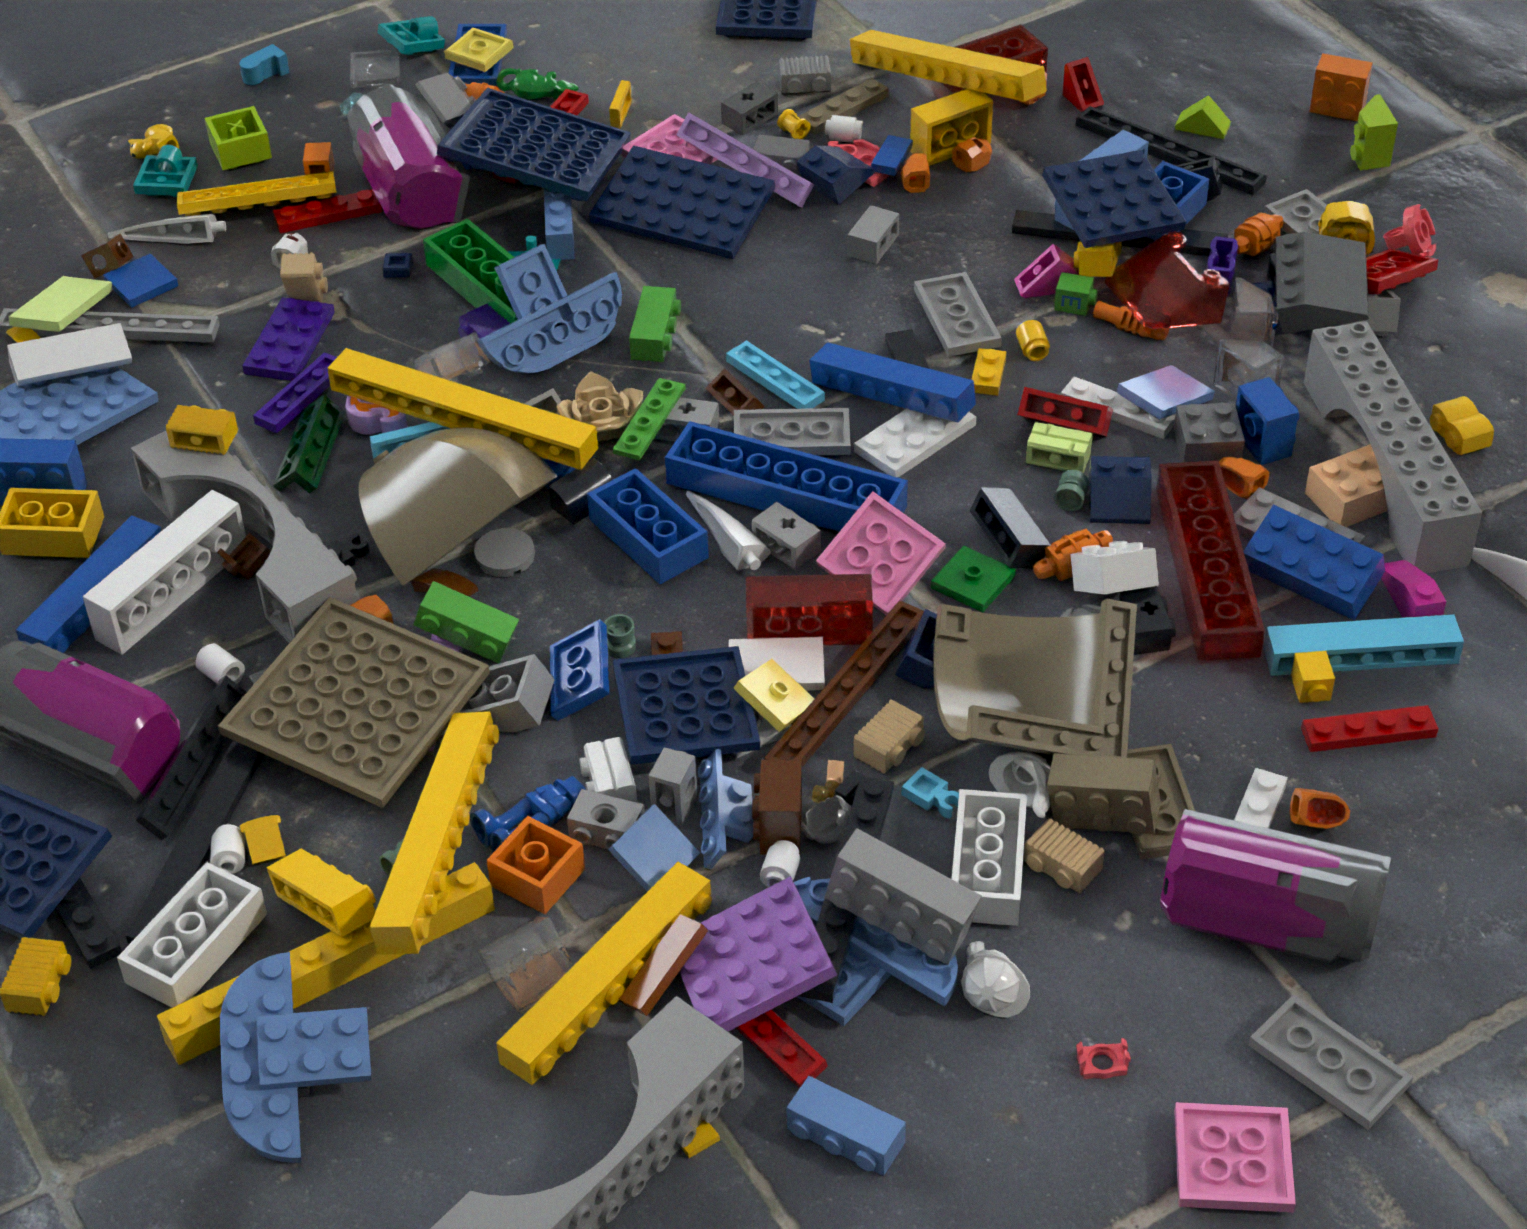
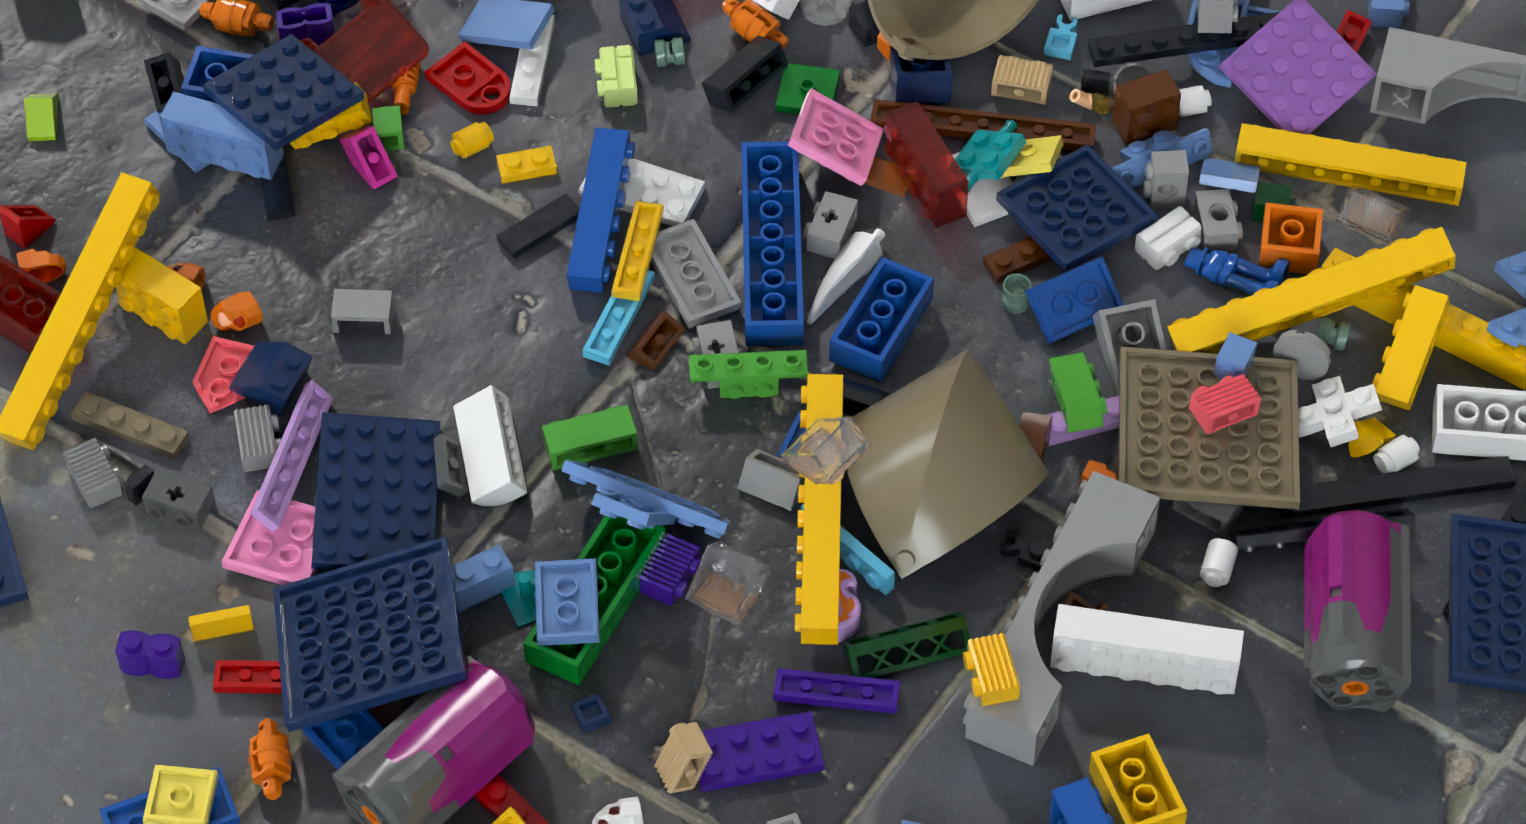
camera: 115 degrees left, 10 degrees up
blue brick [16,515,161,653] -> none
light grey slope [415,72,476,129] -> none
green animal [496,68,579,102] -> none
tan brick [556,371,643,441] -> none
tile [619,914,708,1016] -> none
yellow bush [777,109,811,139] -> none
white brick [825,115,863,143] -> none
blue tile [871,135,913,176] -> none
light grey plate [914,272,1002,357] -> none
red brick [1017,387,1113,437] -> none
black tile [1075,106,1267,195] -> none
none -> dark purple brick [115,630,185,679]
none -> black plate [124,464,154,506]
none -> red tile [424,41,511,115]
none -> dark grey plate [433,434,468,497]
none -> white brick [453,385,527,506]
none -> medium blue tile [535,558,600,646]
none -> yellow tile [611,201,664,301]
none -> clear slope [779,417,871,485]
none -> teal plate [950,120,1027,192]
none -> coral brick [1189,374,1261,435]
none -> medium blue brick [1213,332,1257,379]
none -> dark green brick [1252,181,1296,223]
none -> light grey tile [1273,330,1332,380]
none -> white plate [1298,376,1382,447]

